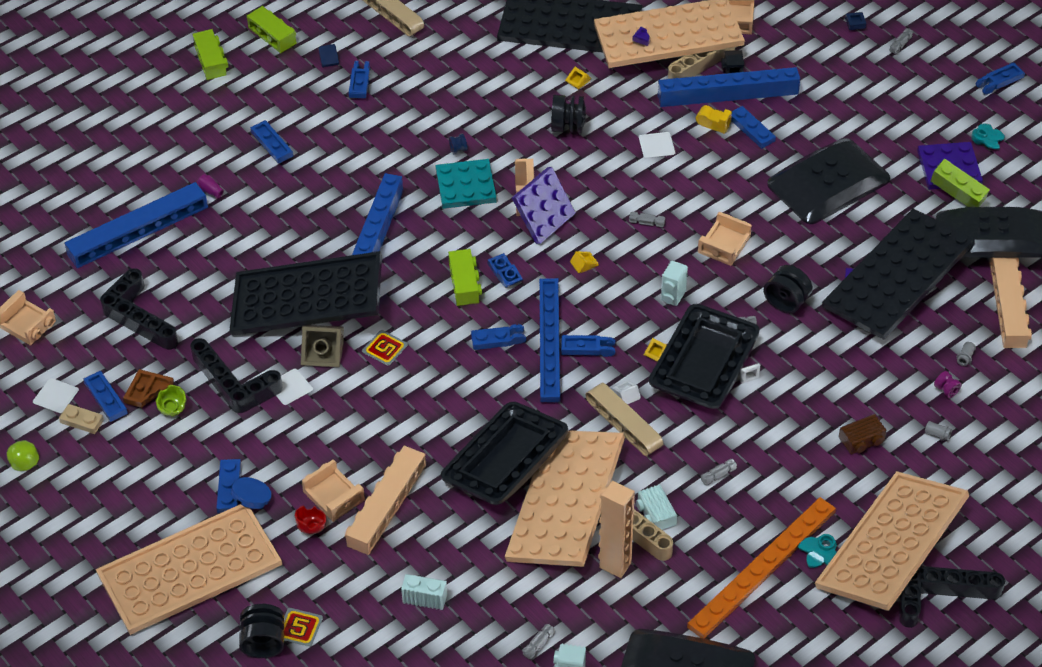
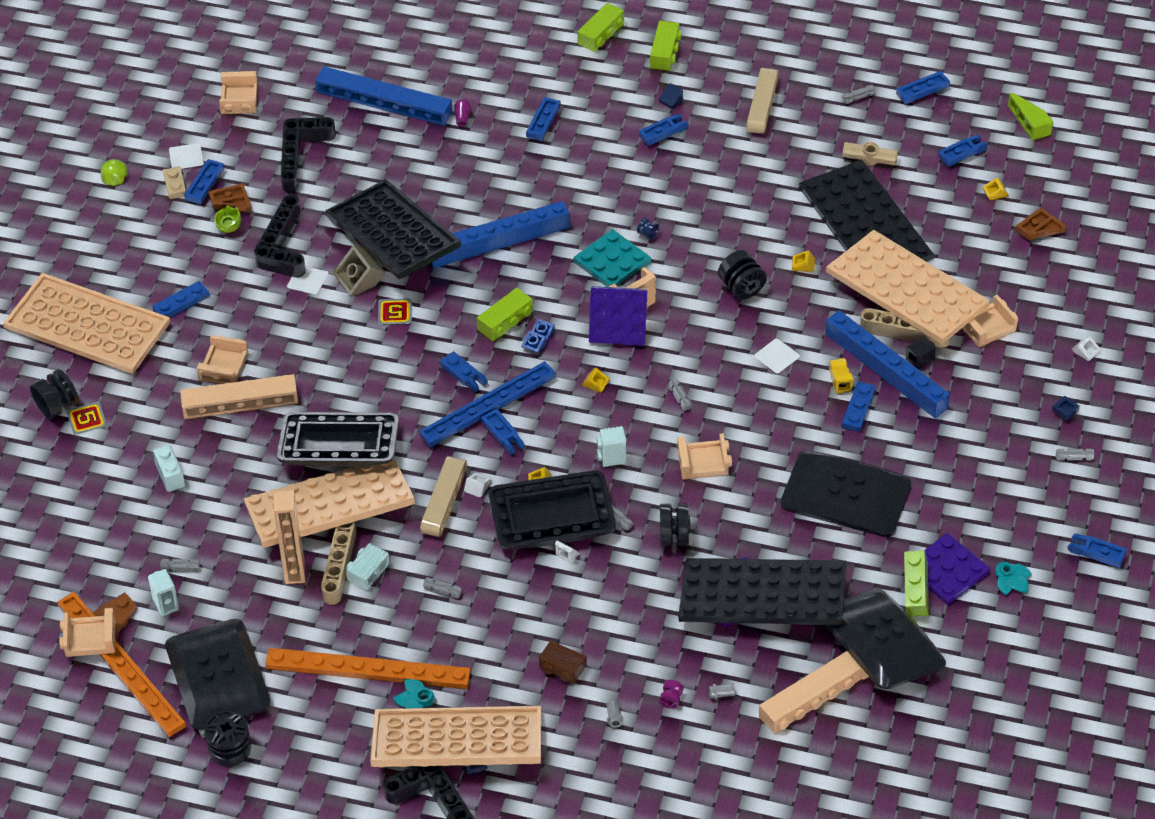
camera: 55 degrees right, 0 degrees up
blue tile [231,477,271,509] -> none
red hair [294,505,327,534] -> none
dark purple tile [632,27,650,46] -> none

